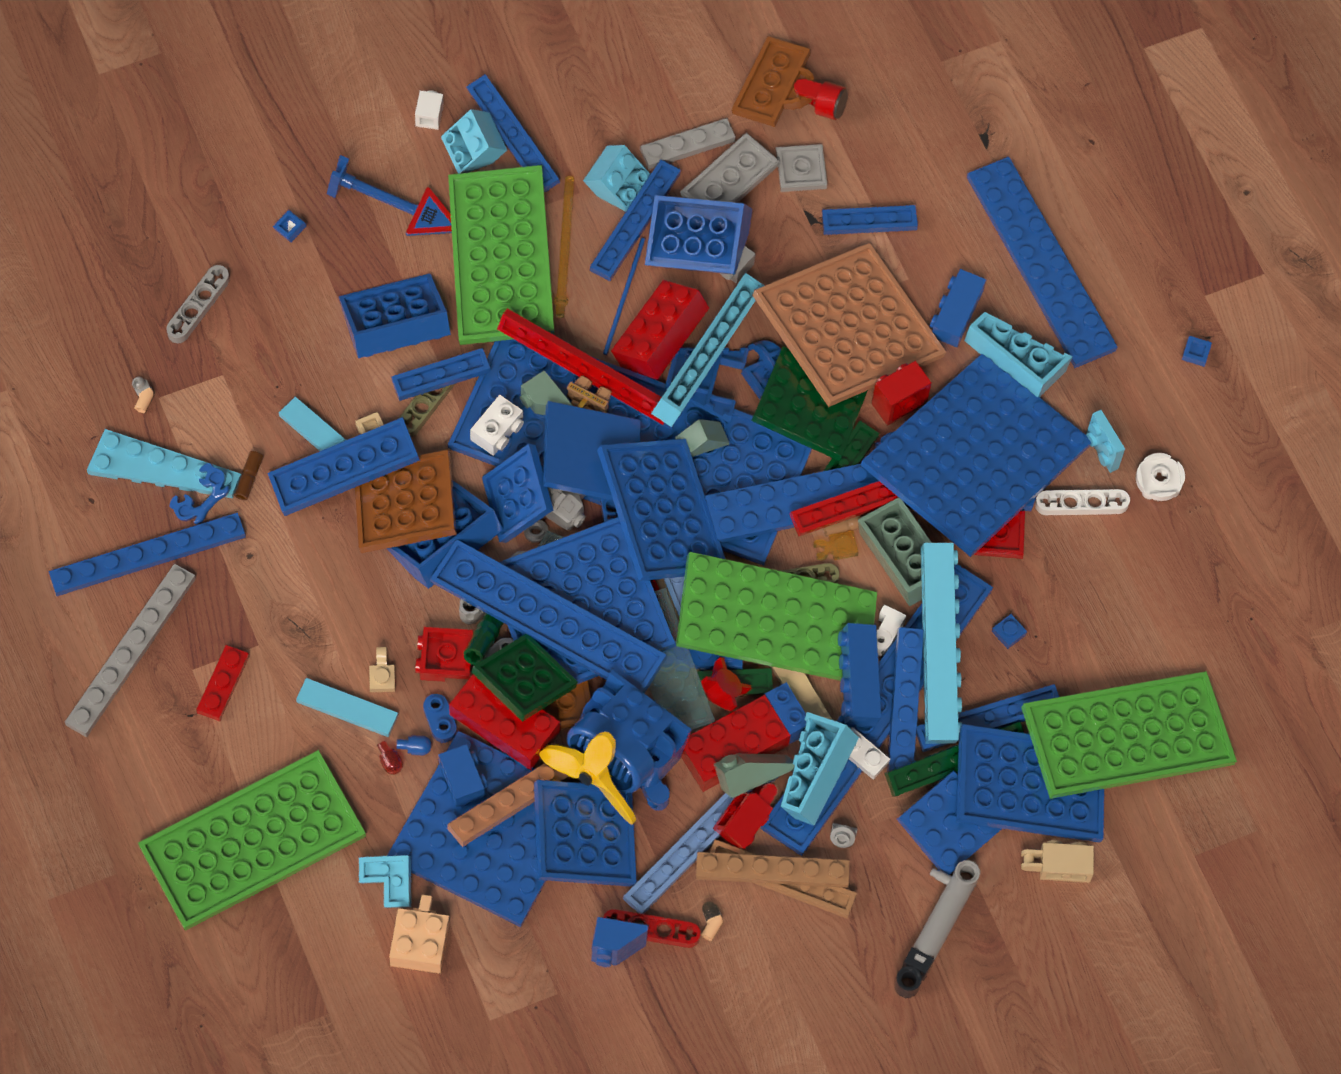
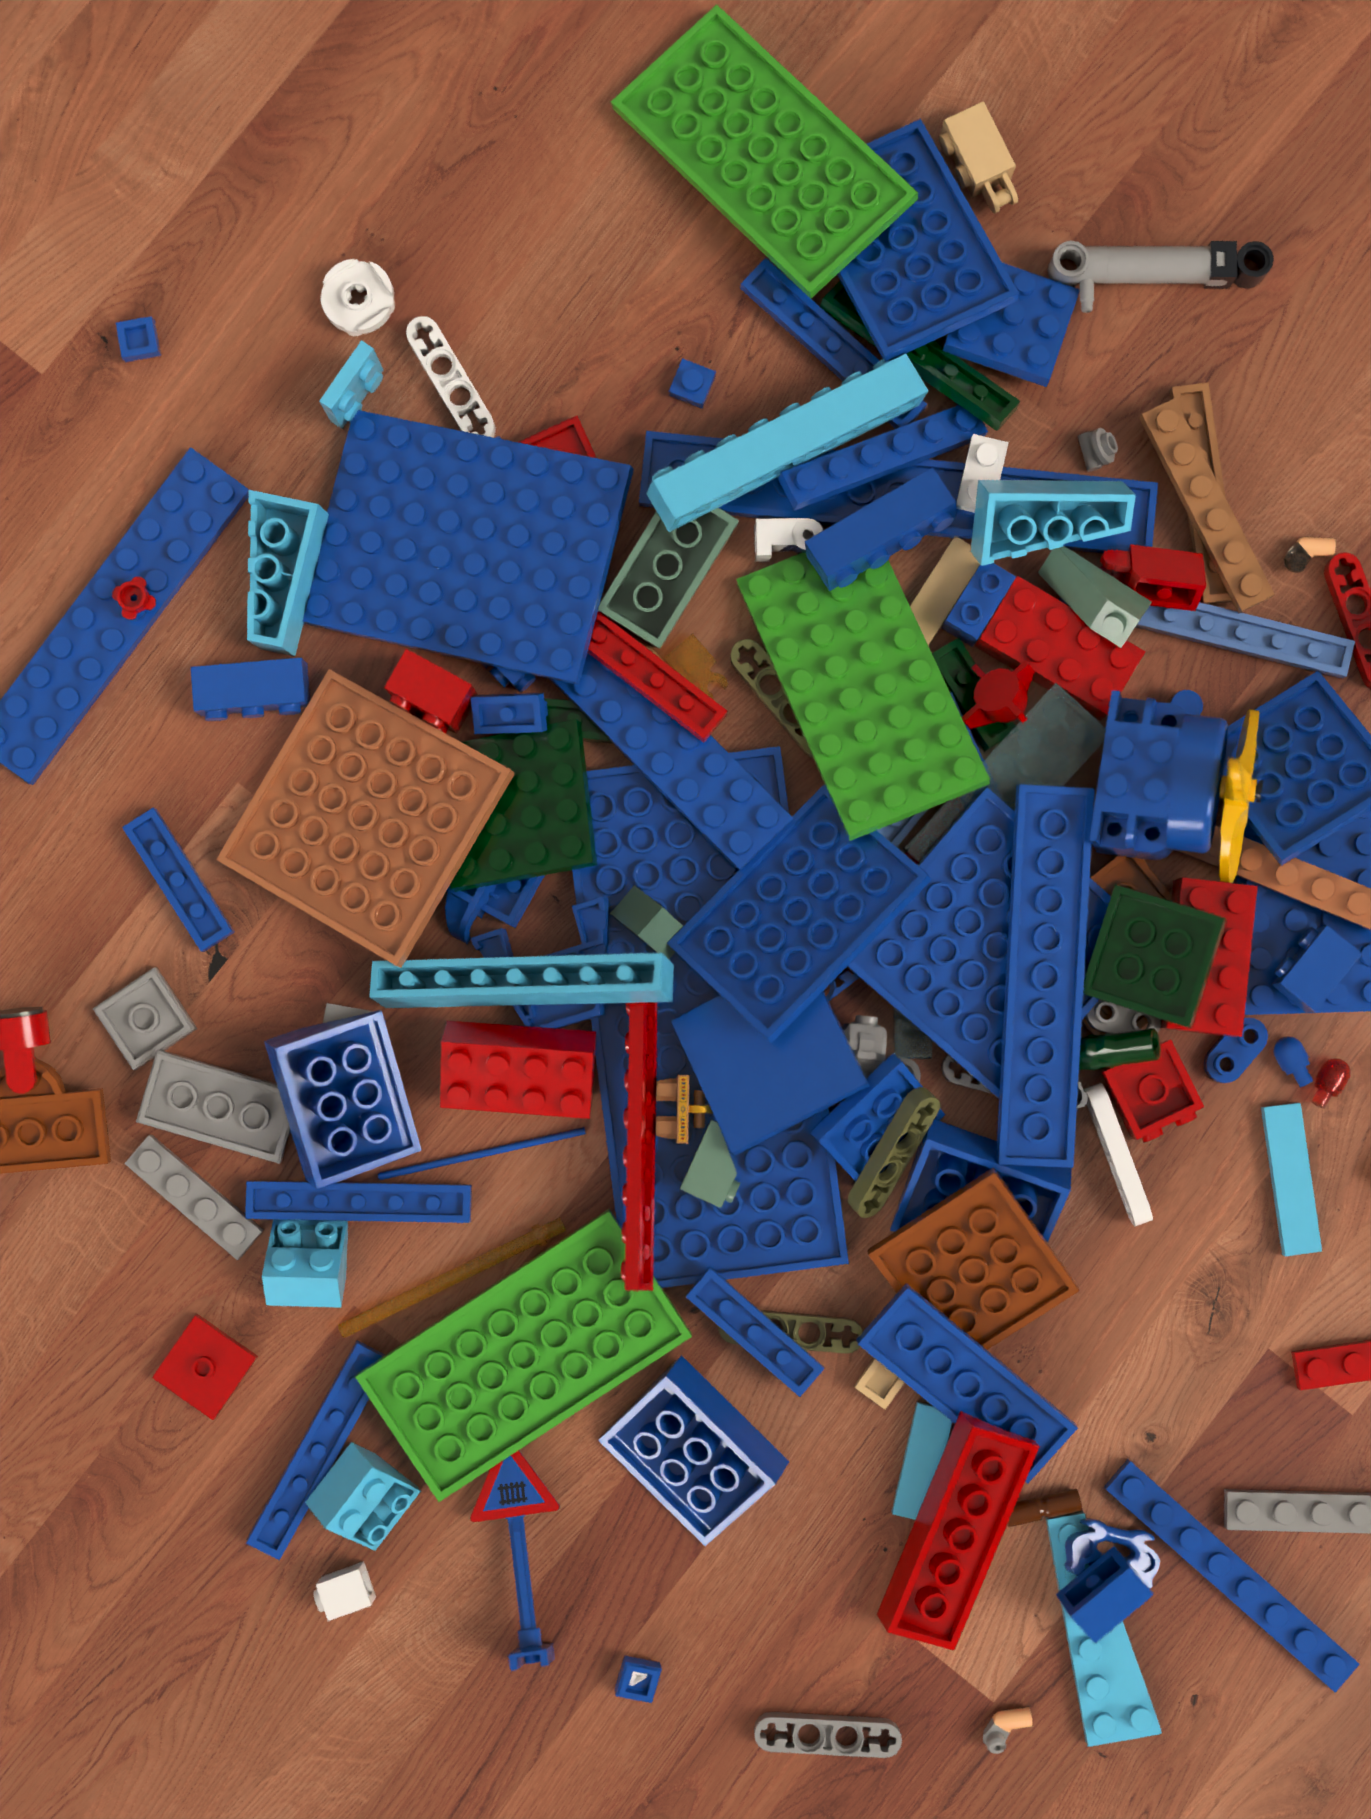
camera: 110 degrees left, 20 degrees up
tan plate [369,647,395,692] -> none
white brick [470,395,524,456] -> none
none -> red plate [112,576,156,620]
none -> red plate [152,1314,258,1420]
none -> blue hinge [471,693,548,734]
none -> olive beam [848,1087,940,1218]
none -> red arch [877,1411,1040,1651]
none -> blue brick [1056,1546,1154,1643]
none -> white beam [1083,1083,1153,1227]

